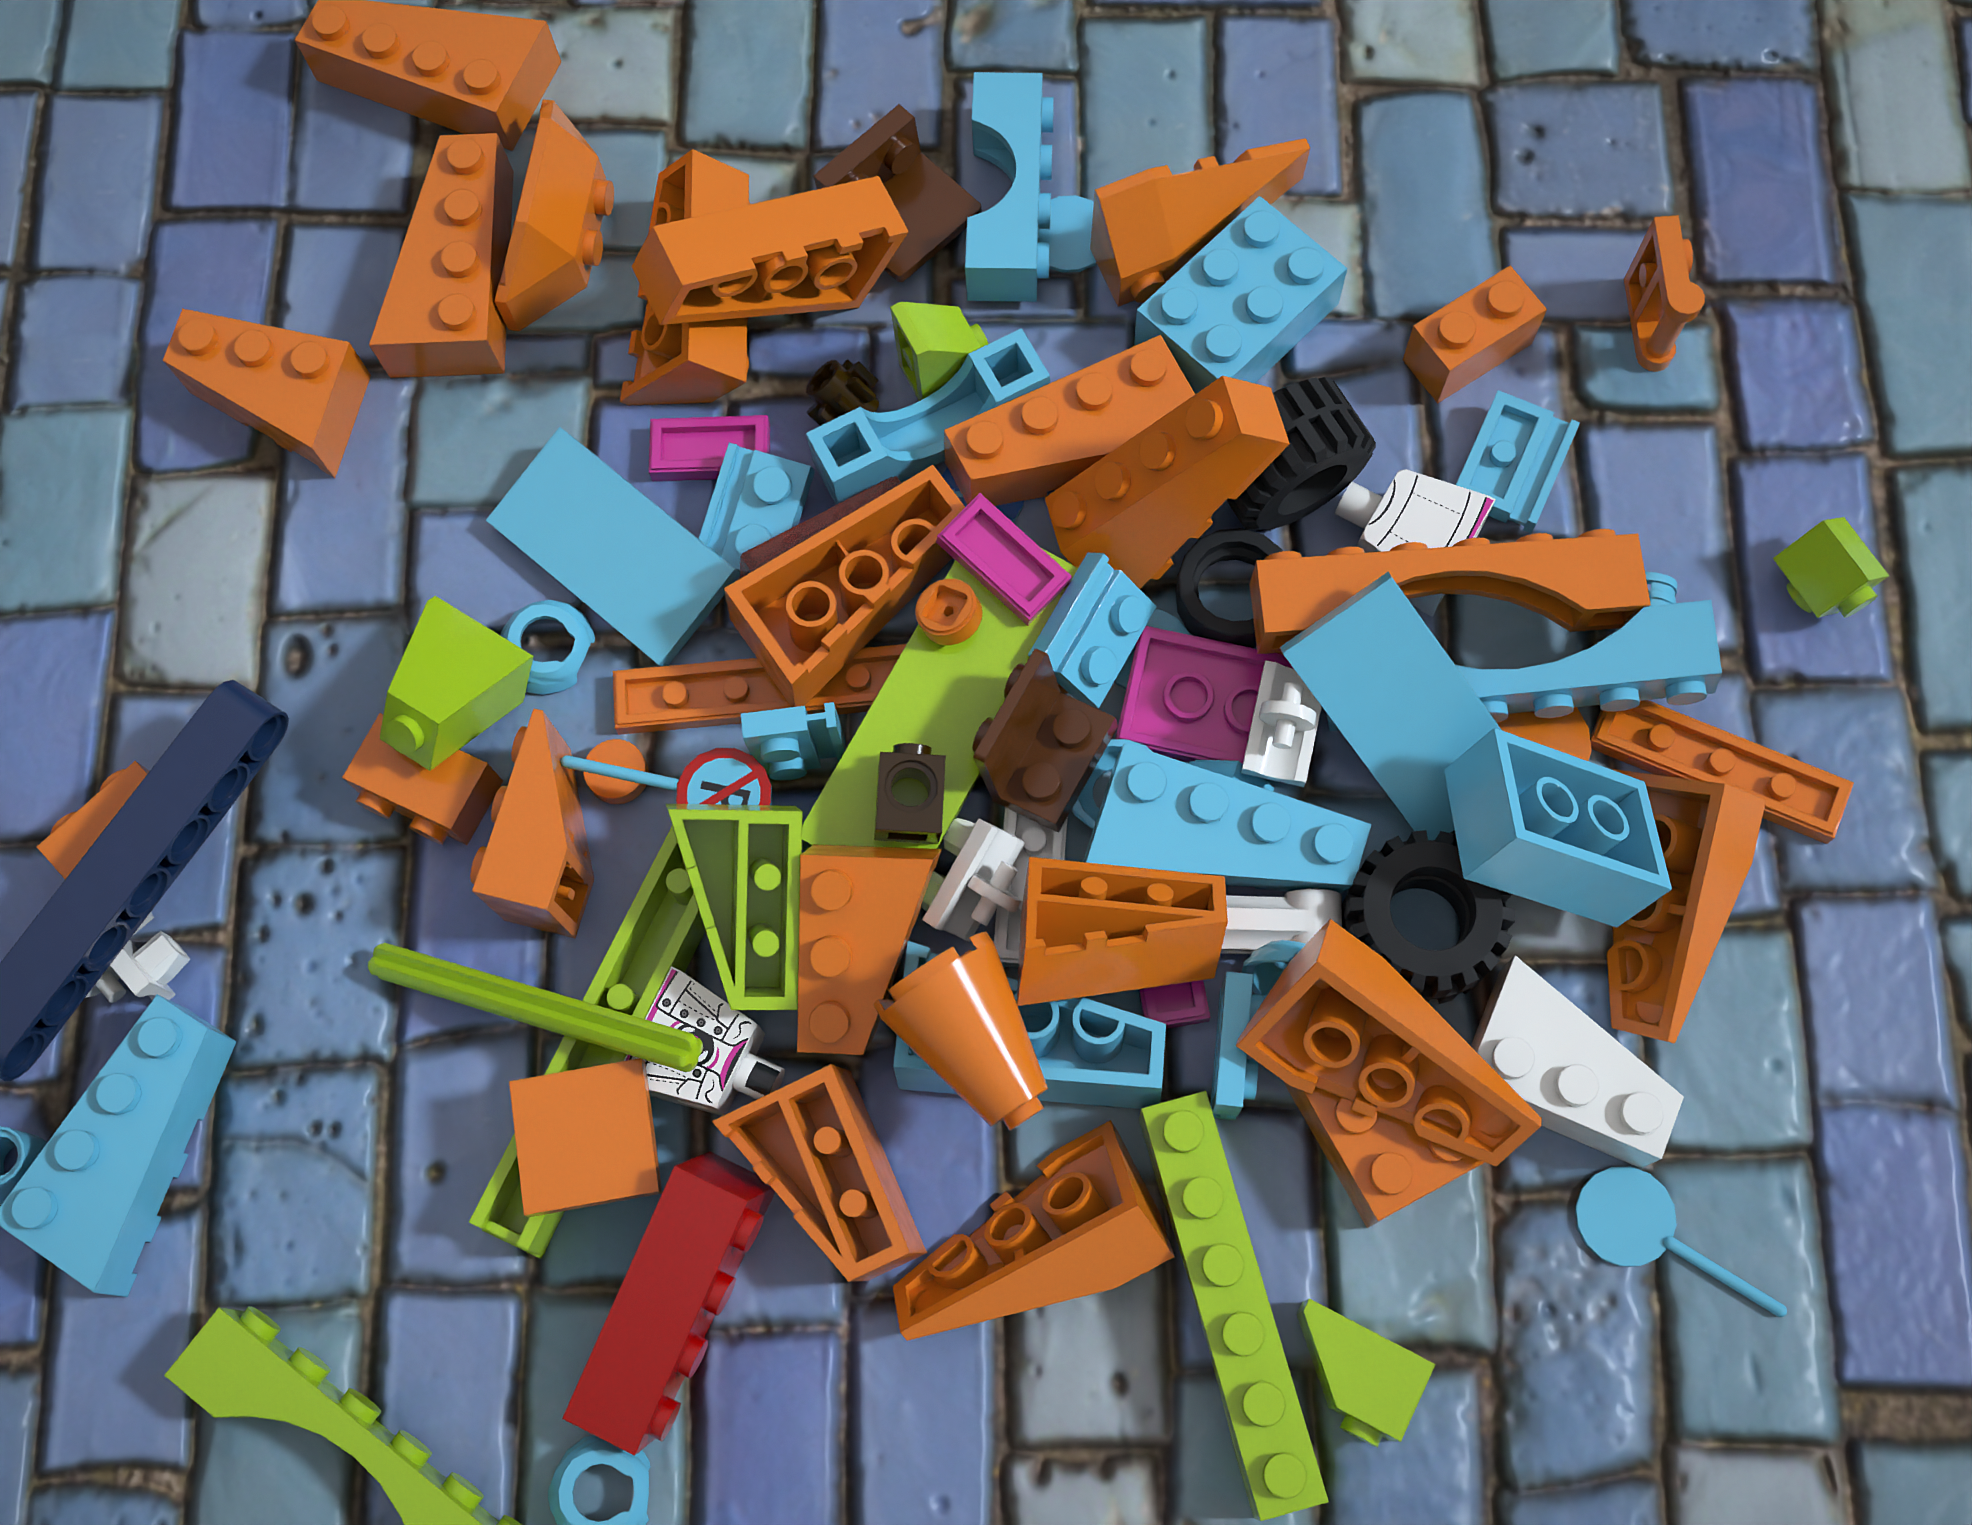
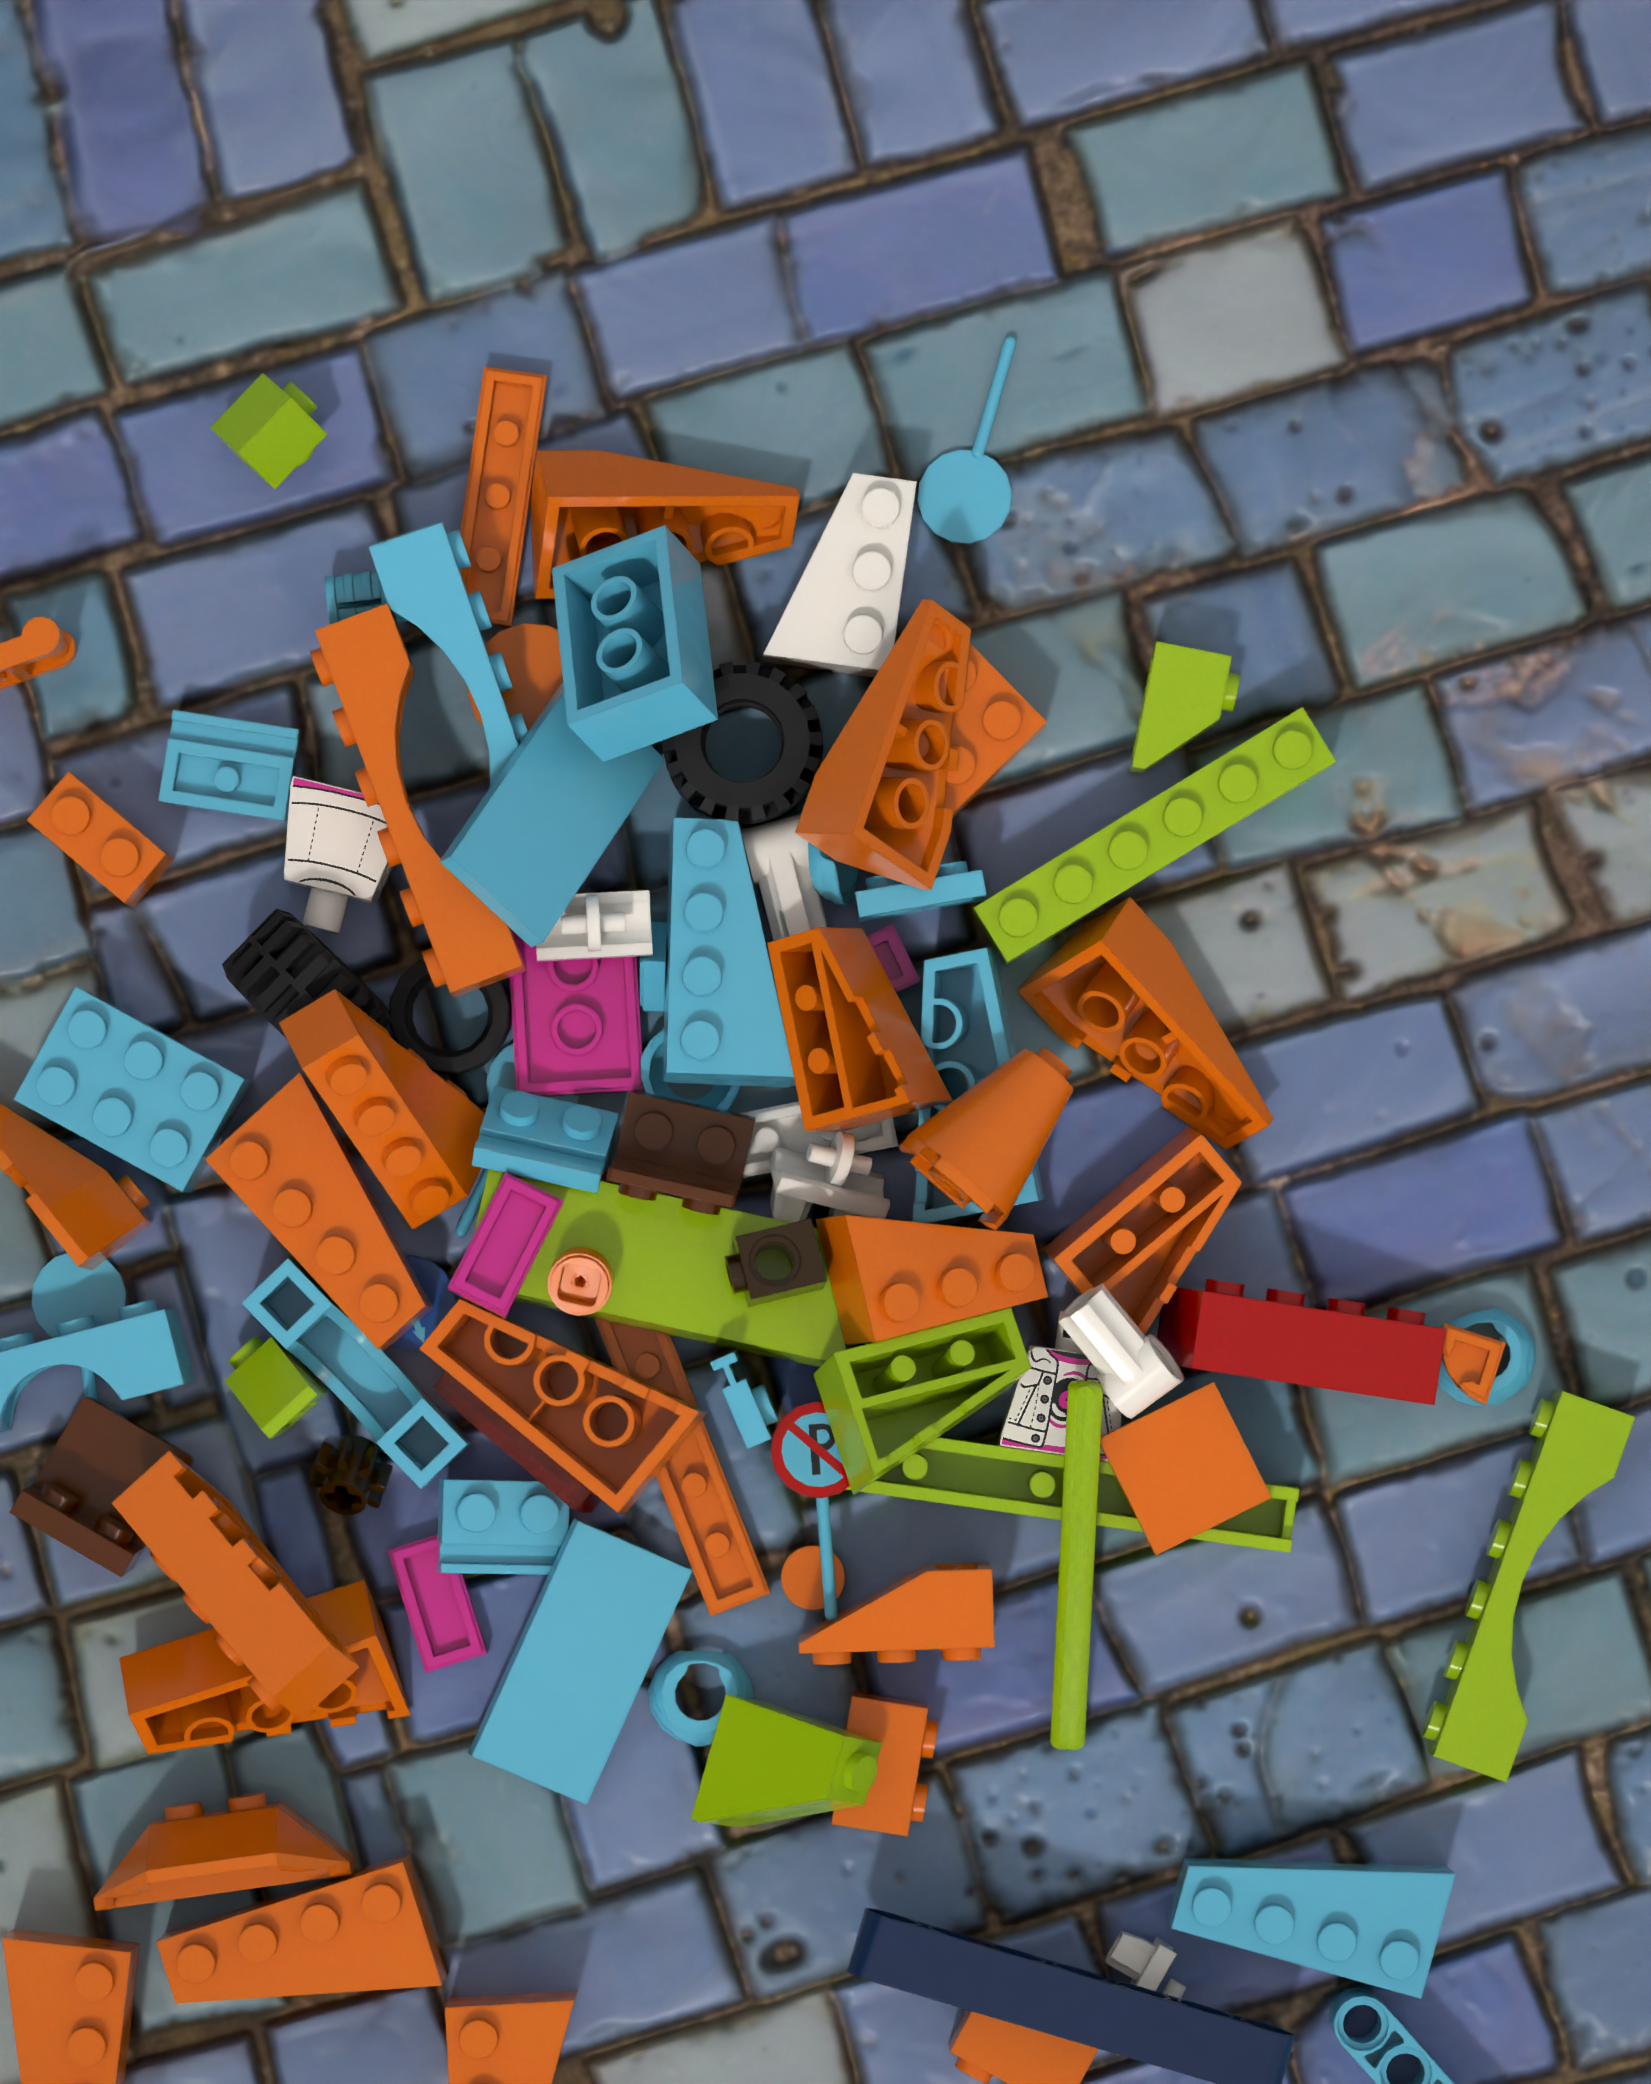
camera: 110 degrees left, 15 degrees up
none -> white piece [1058,1283,1184,1419]
none -> orange tile [1442,1323,1506,1405]

